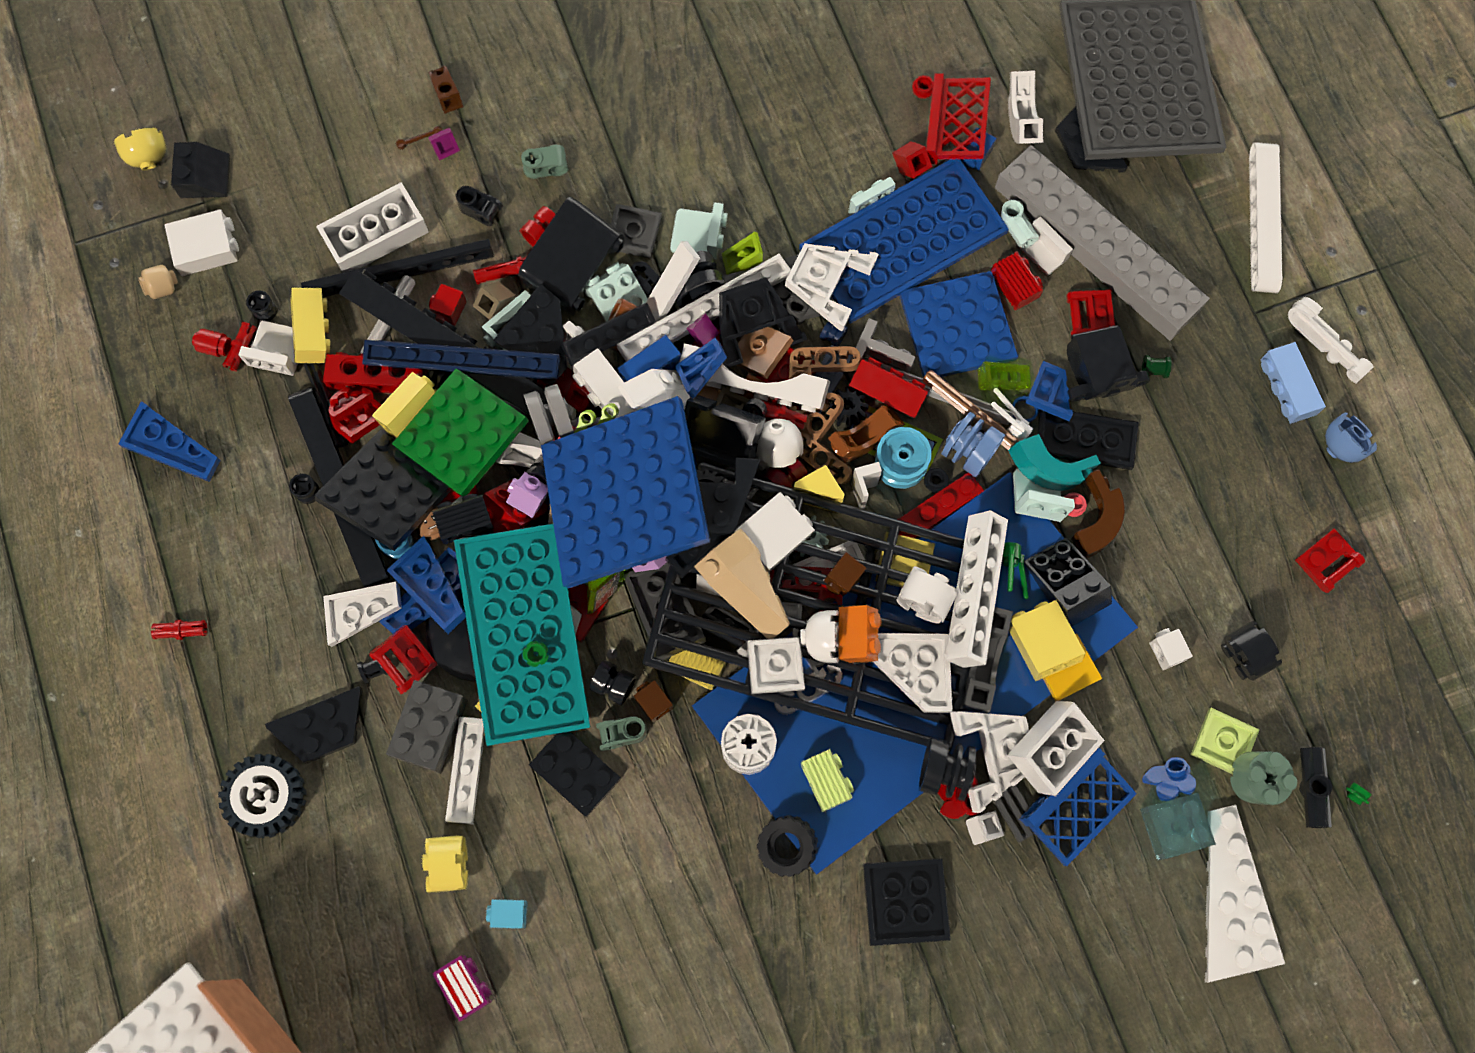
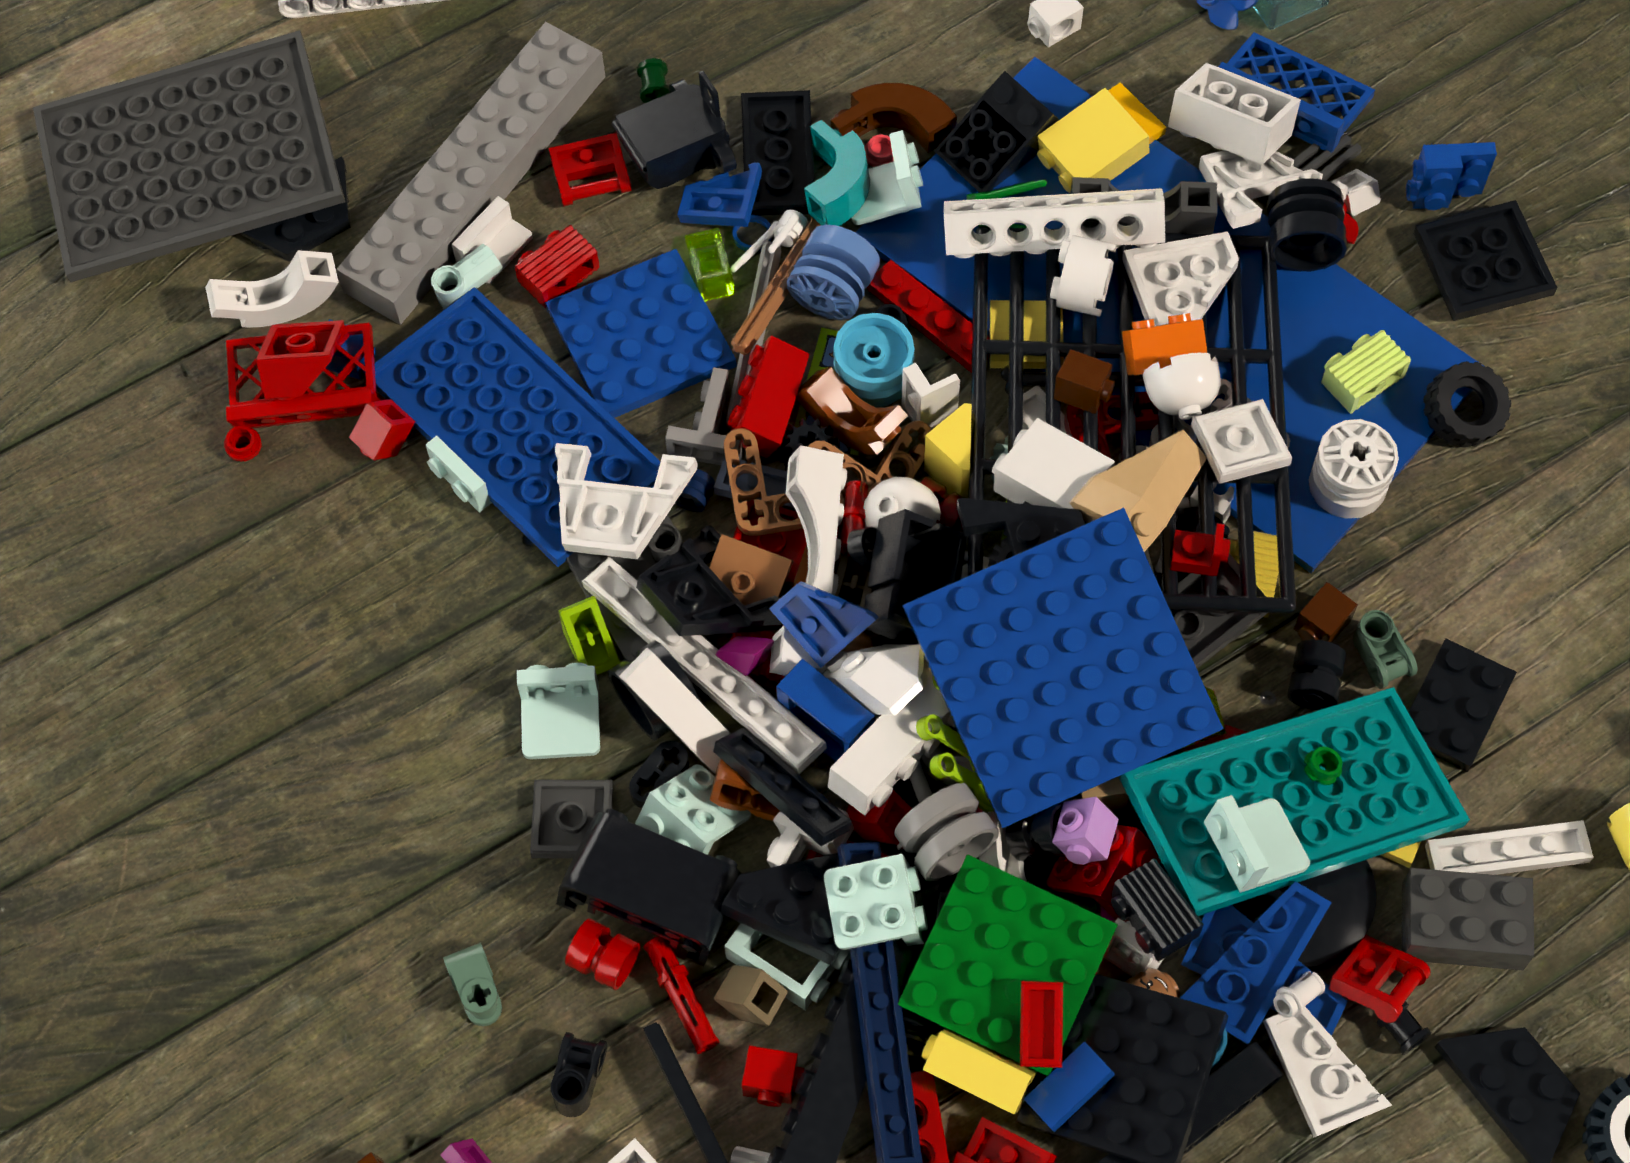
camera: 100 degrees left, 10 degrees down
none -> red slope [256,320,345,401]
none -> light aqua bracket [824,854,928,950]
none -> red tile [1020,981,1063,1068]
none -> blue tile [1024,1041,1115,1132]
none -> red bracket [1170,523,1230,576]
none -> light aqua bracket [1204,795,1310,893]
none -> white pin [1273,971,1325,1018]
none -> blue plate [1406,142,1497,210]

